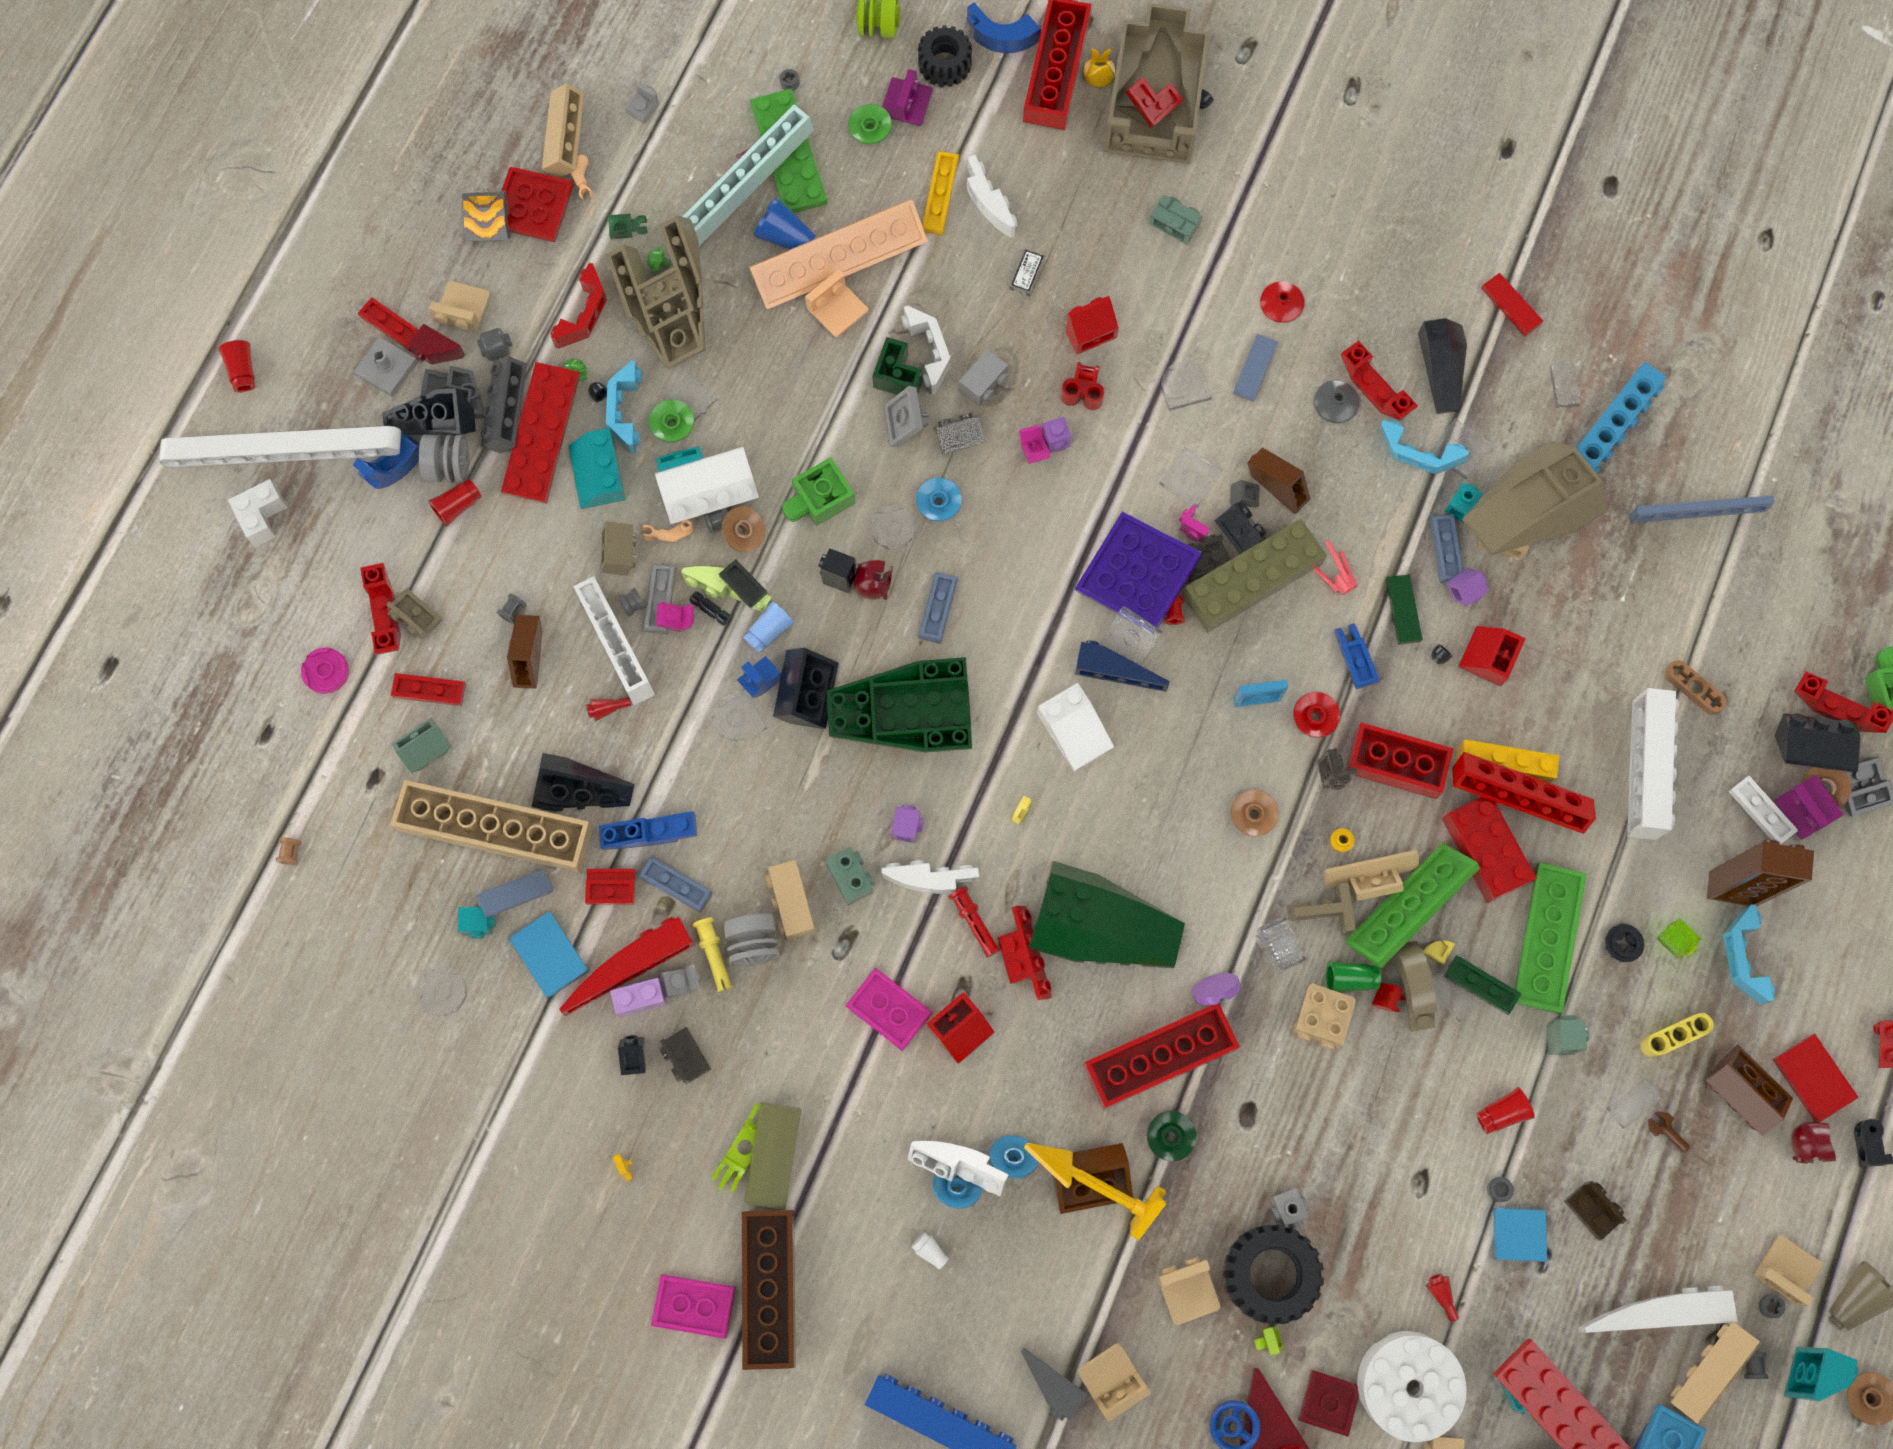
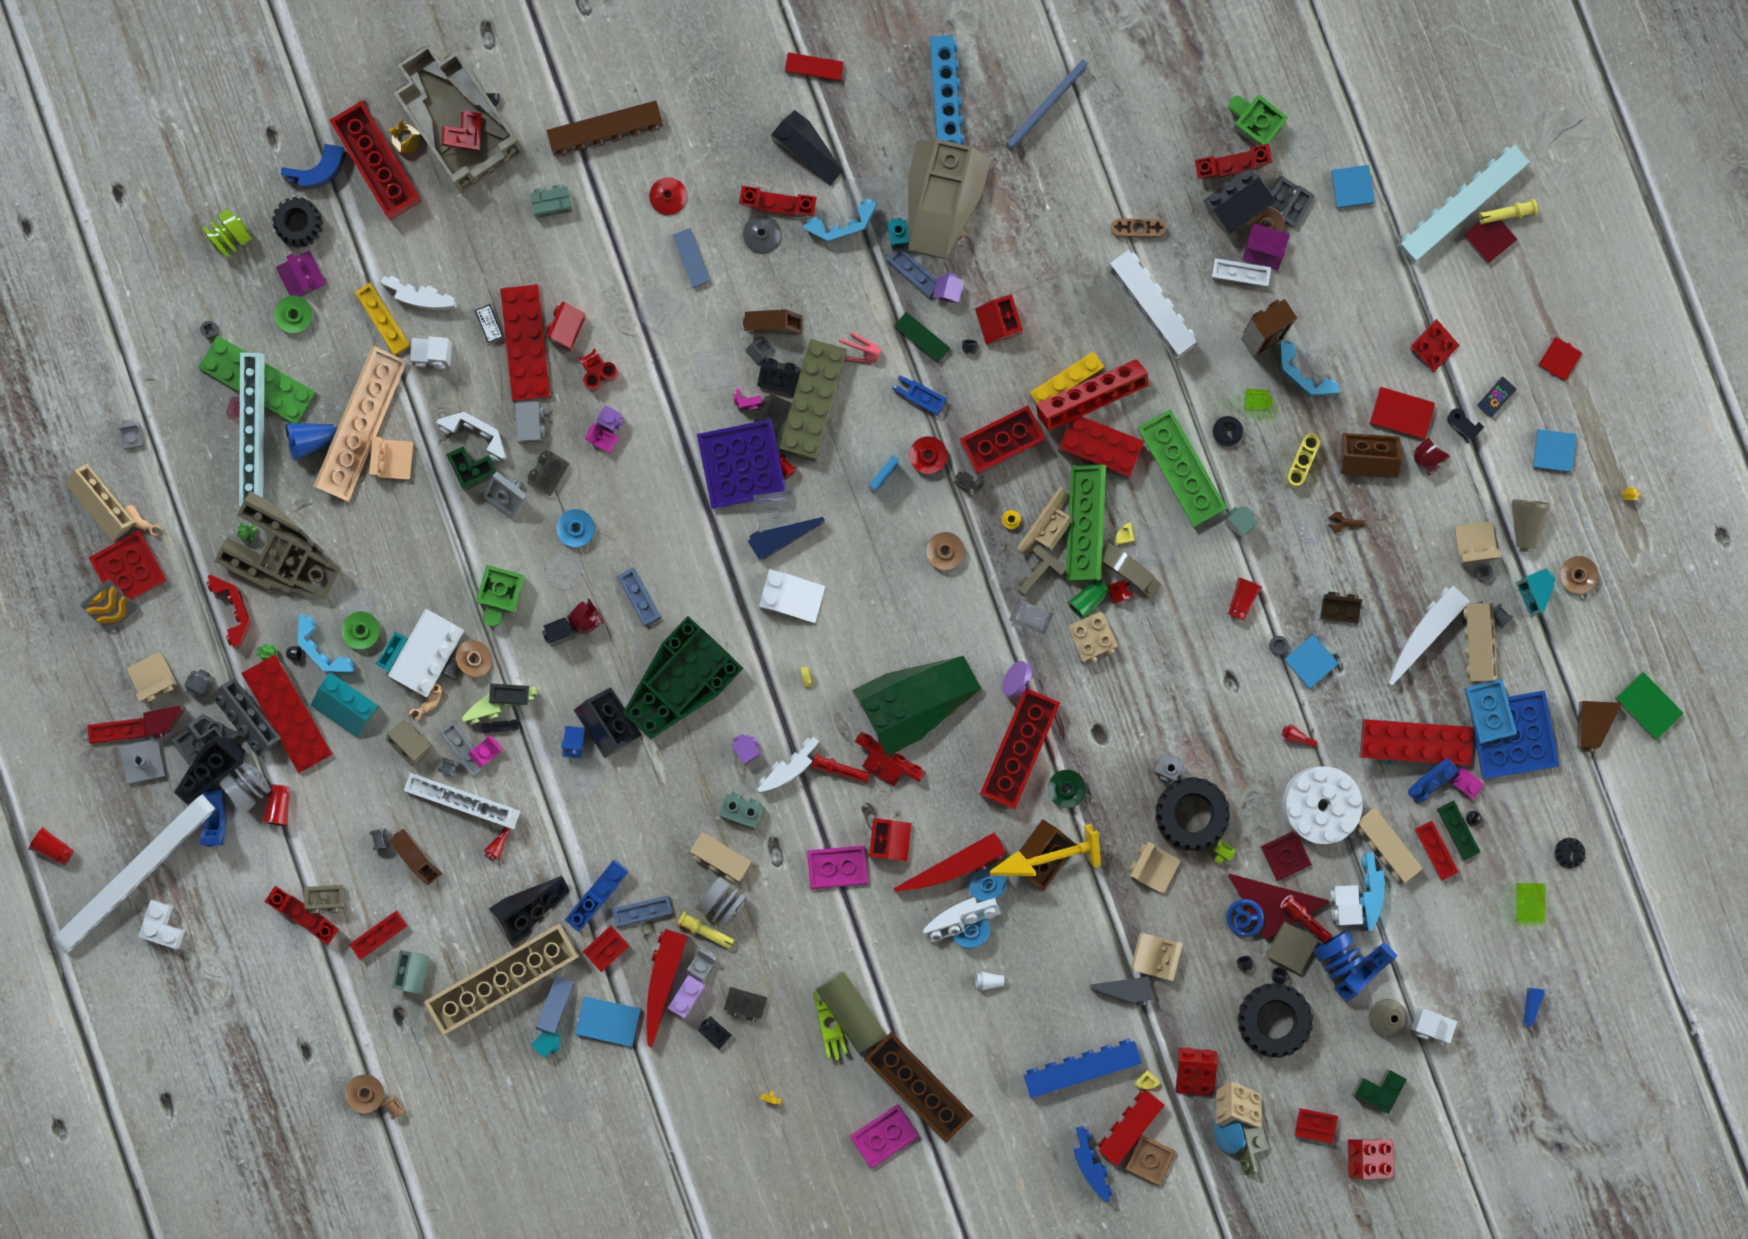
camera: 40 degrees left, 10 degrees up
dark pink tile [301,647,349,694] -> none
clear green plate [608,214,648,239] -> none
light blue plant [743,601,795,653] -> none
dark green tile [1443,955,1522,1015] -> none
none -> medium nougat dish [345,1074,384,1113]
none -> white brick [410,336,452,369]
none -> red plate [500,284,551,402]
none -> reddish brown brick [546,100,663,157]
none -> red slope [893,832,1006,892]

